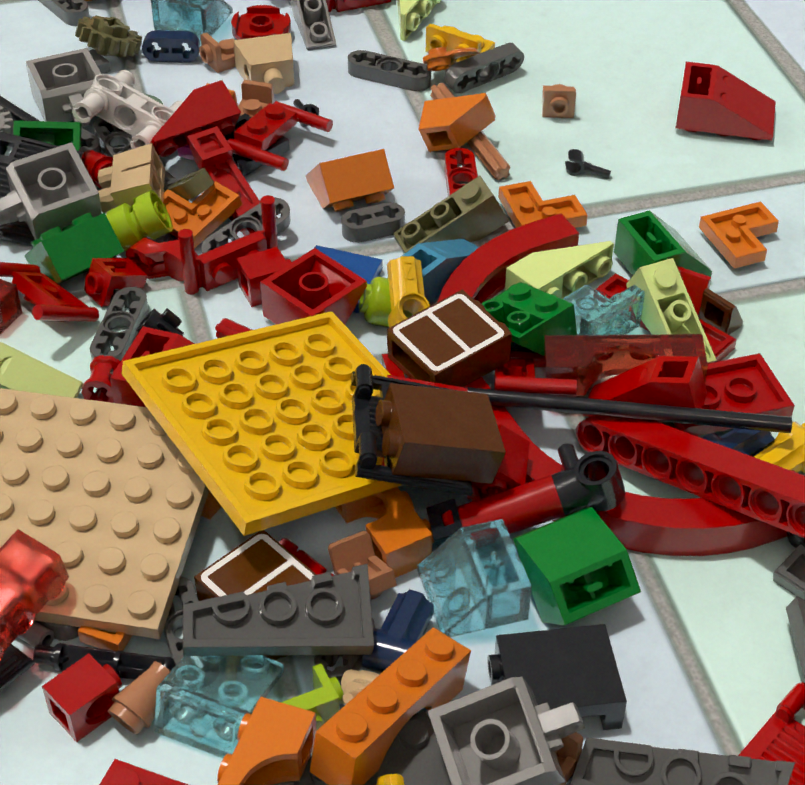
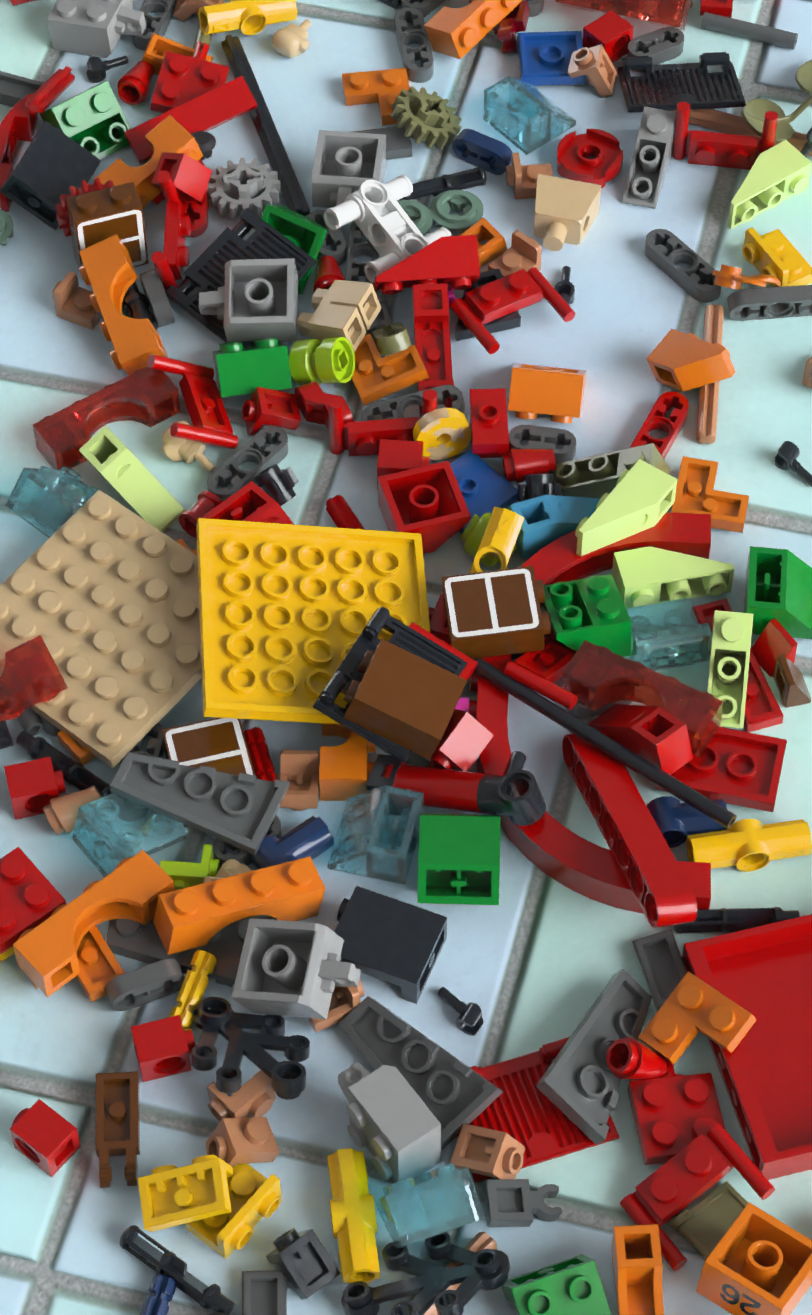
camera: 30 degrees right, 10 degrees up
none -> tan piece [161,420,216,473]
none -> orange plate [342,68,410,126]
none -> black piece [397,166,487,201]
none -> piece [413,407,472,460]
none -> sand green gear [430,190,484,234]
none -> black hand [438,987,484,1036]
none -> red brick [469,388,509,458]
none -> red cone [502,449,556,485]
none -> black gear [517,473,562,502]
none -> yellowish green slope [575,459,677,556]

